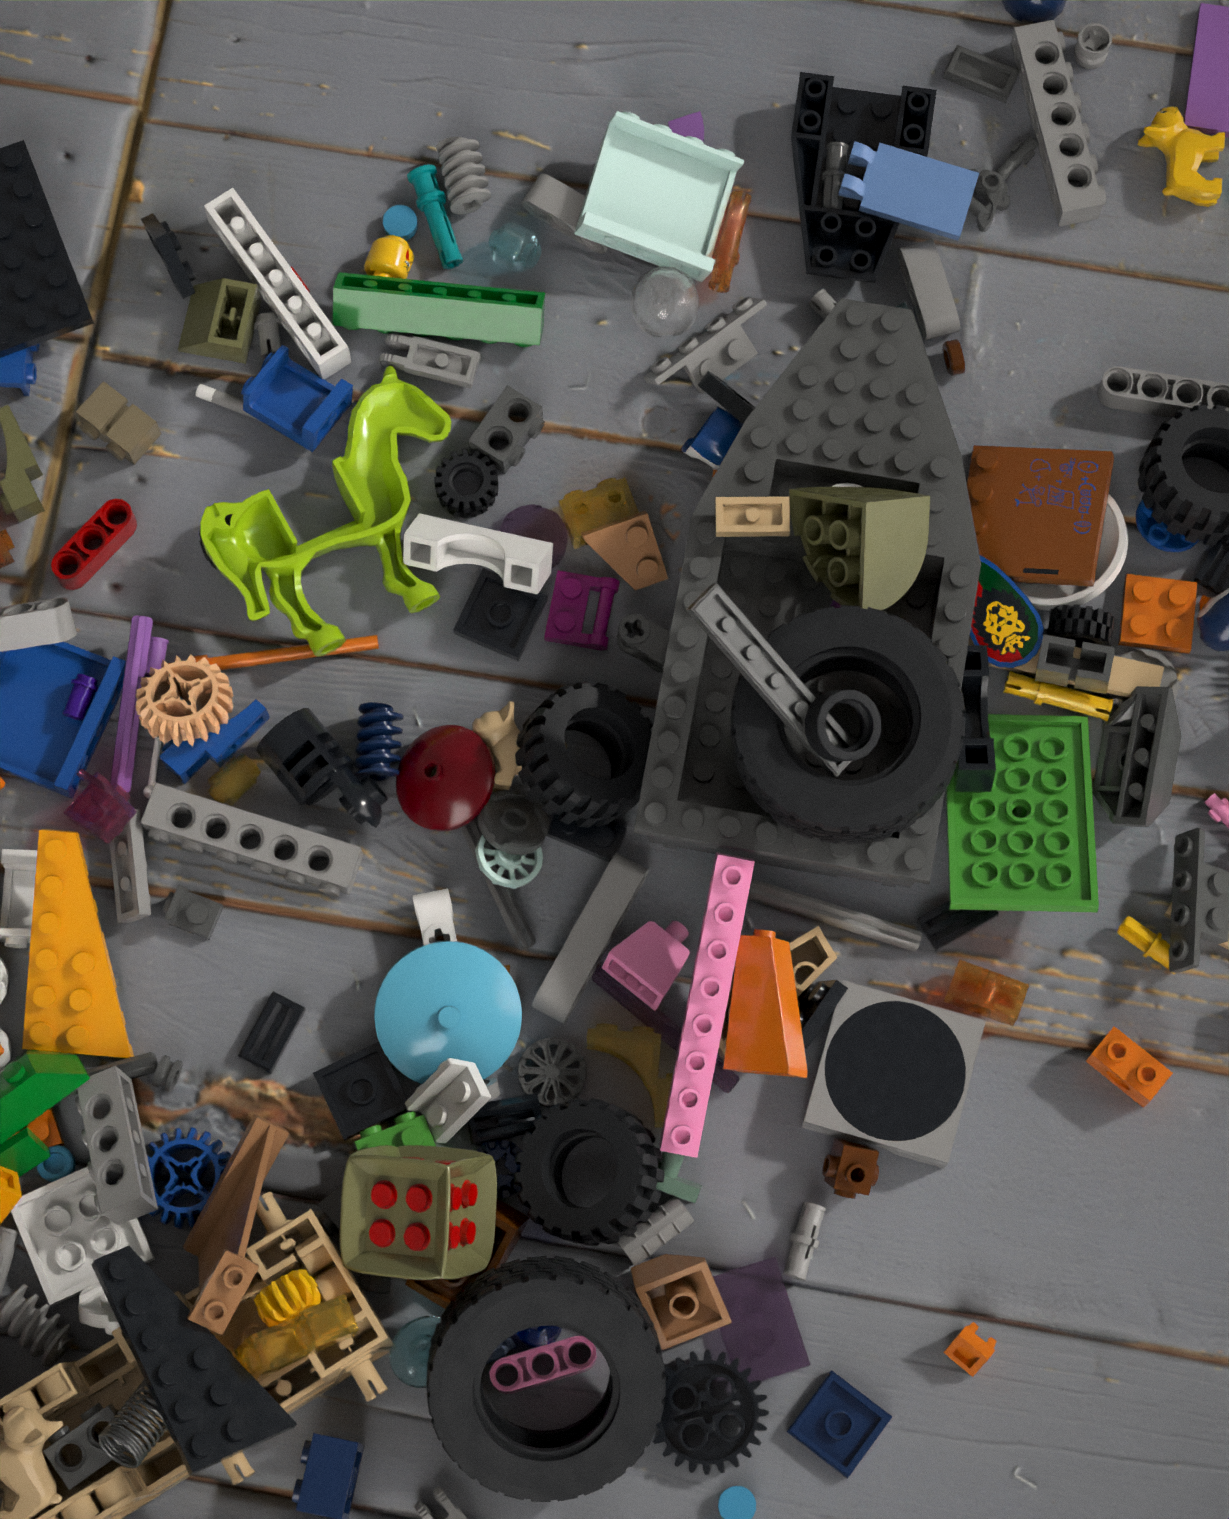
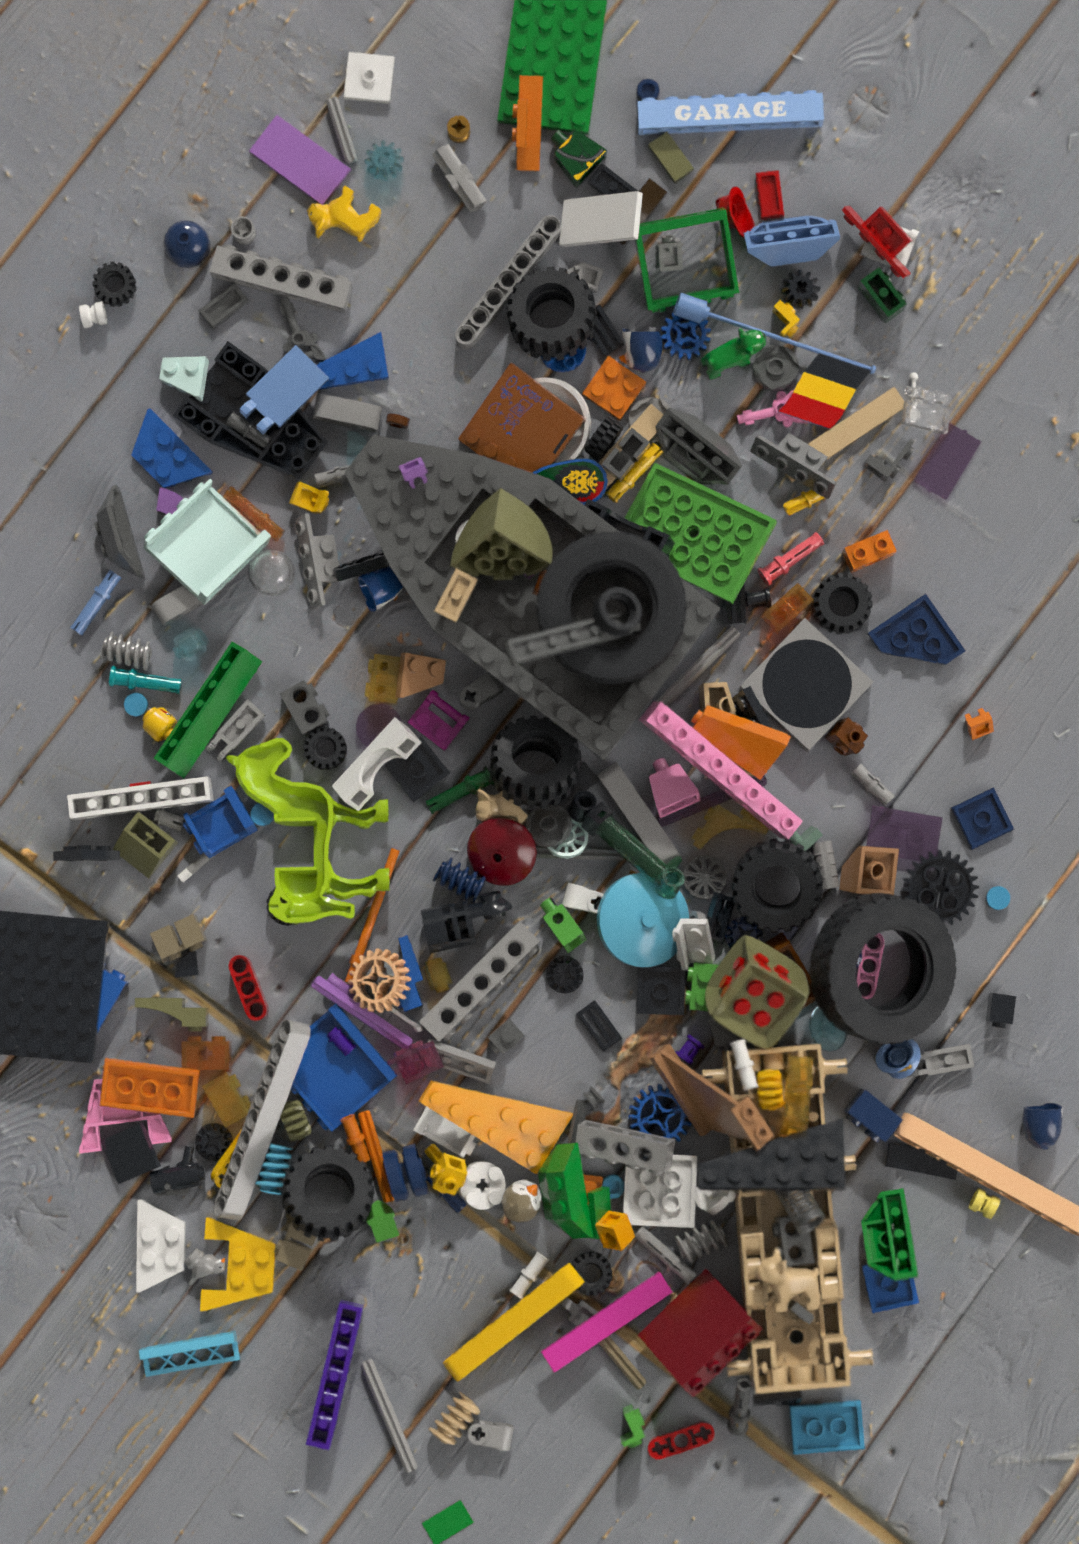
camera: 60 degrees left, 10 degrees up
none -> medium blue pin [70,569,122,636]
none -> dark grey wedge [94,485,145,578]
none -> blue wing [131,408,213,489]
none -> light aqua wing [159,356,209,401]
none -> black tile [175,951,199,978]
none -> dark azure tile [251,803,274,826]
none -> yellow bracket [289,482,329,514]
none -> blue wing [317,332,389,390]
none -> medium lavender tile [399,457,428,488]
none -> dark green pin [425,766,494,814]
none -> bright green torso [540,897,587,953]
none -> black gear [546,956,584,994]
none -> clear green piece [568,790,685,899]
none -> dark purple bush [676,1034,706,1066]
none -> white pin [730,1039,758,1091]
none -> black bush [745,587,772,611]
none -> coral pin [757,532,824,586]
none -> black tyre [812,573,873,635]
none -> dark blue plate [867,594,966,665]
none -> medium blue piece [876,1039,921,1079]

